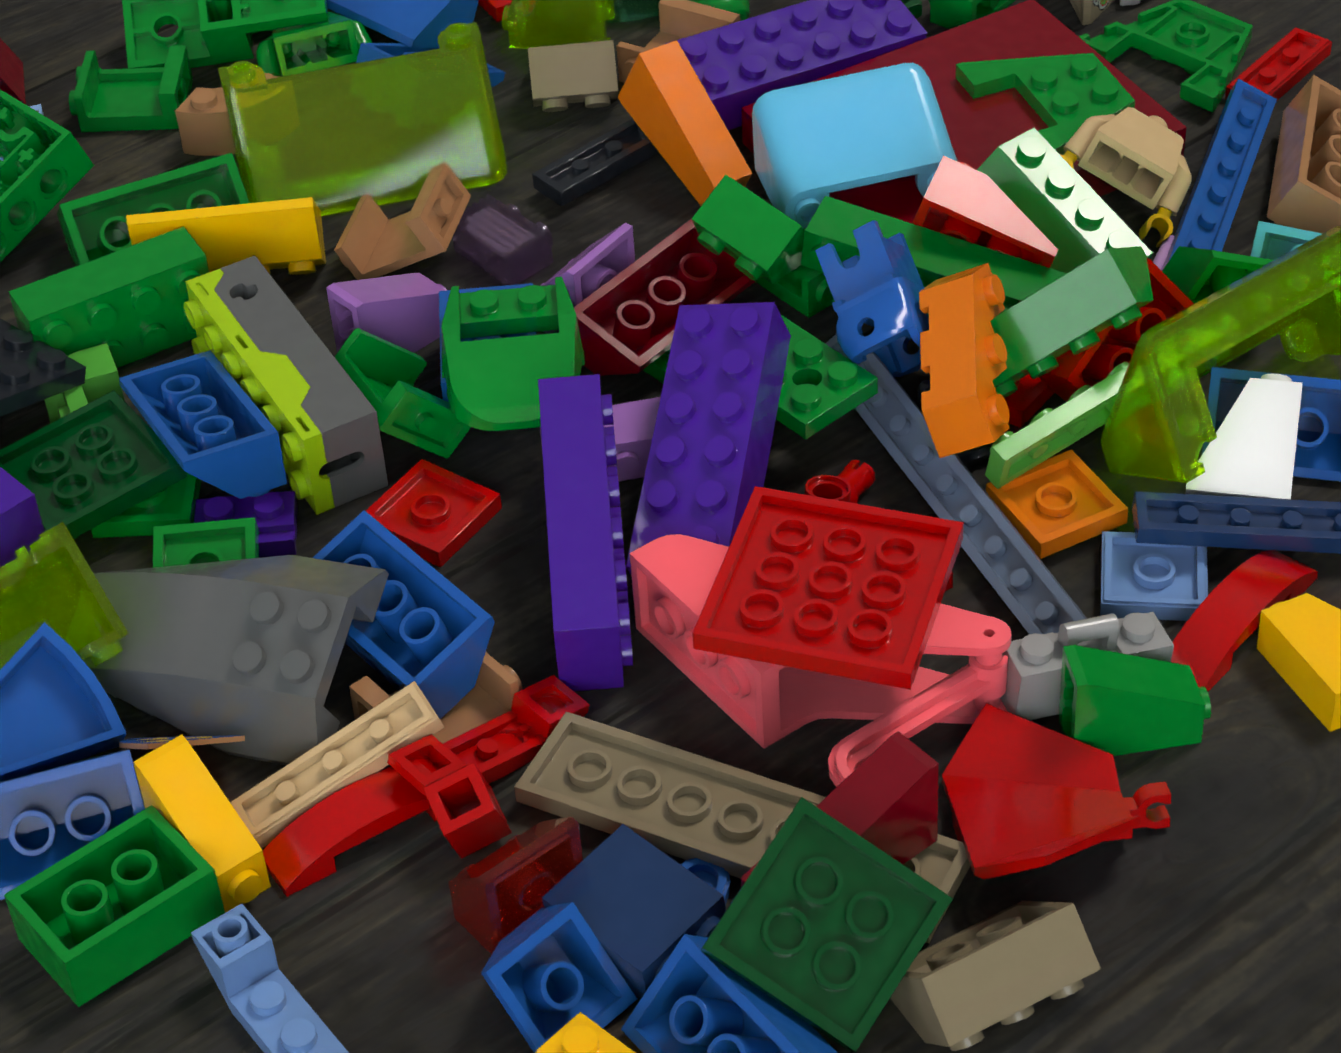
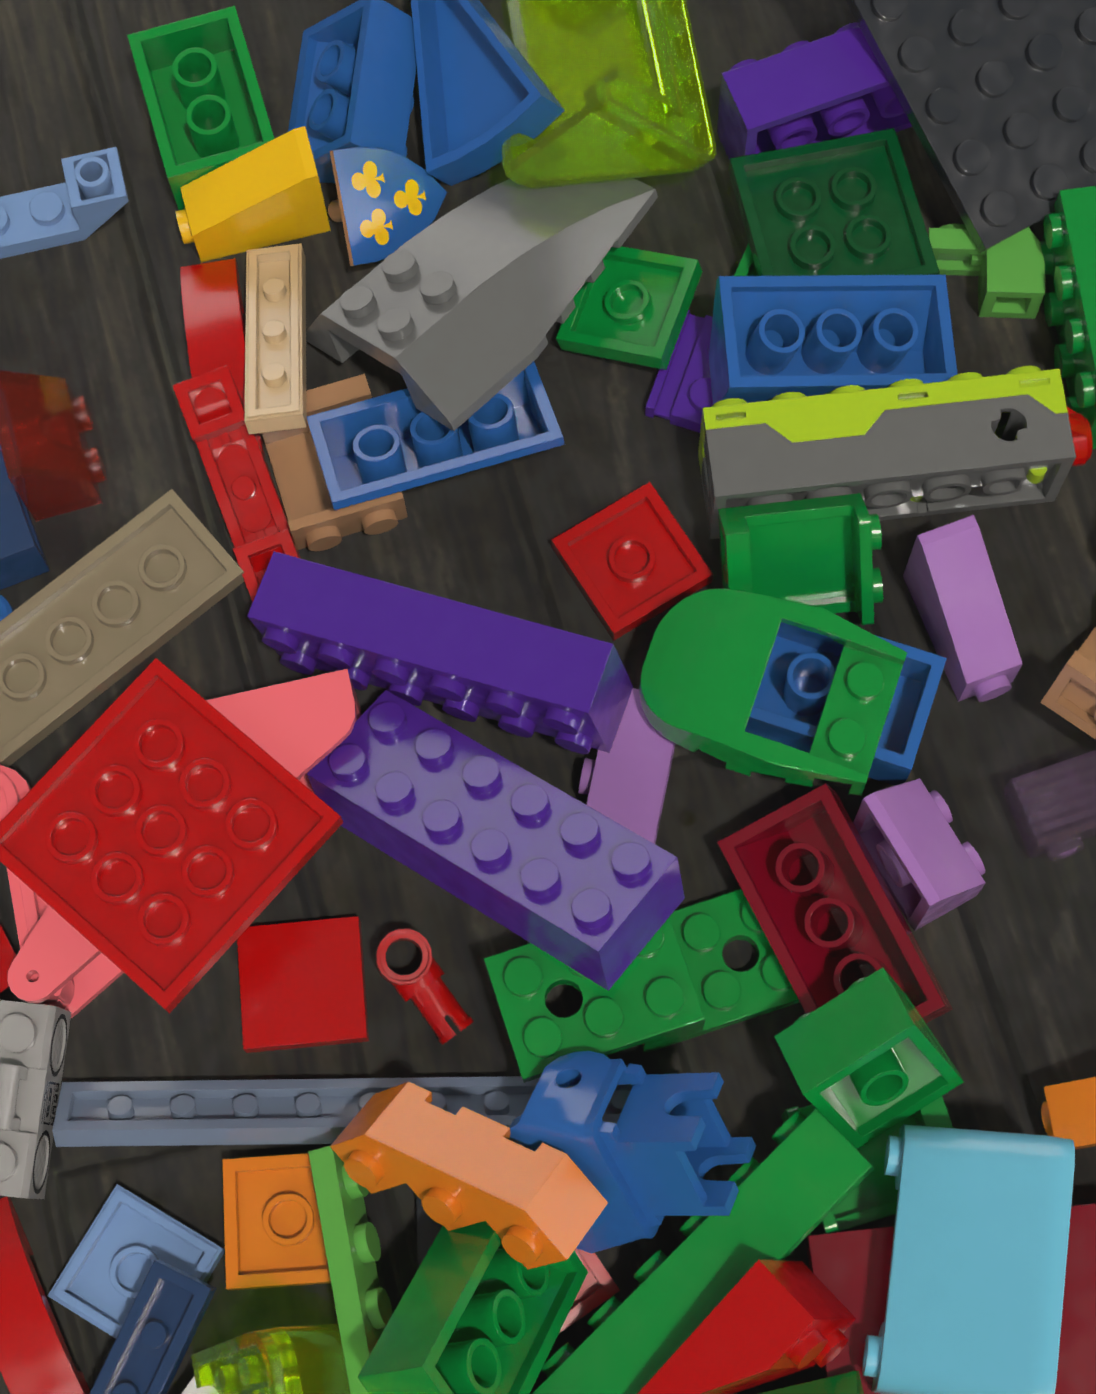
camera: 115 degrees right, 30 degrees up
red brick [423,762,512,859] -> none

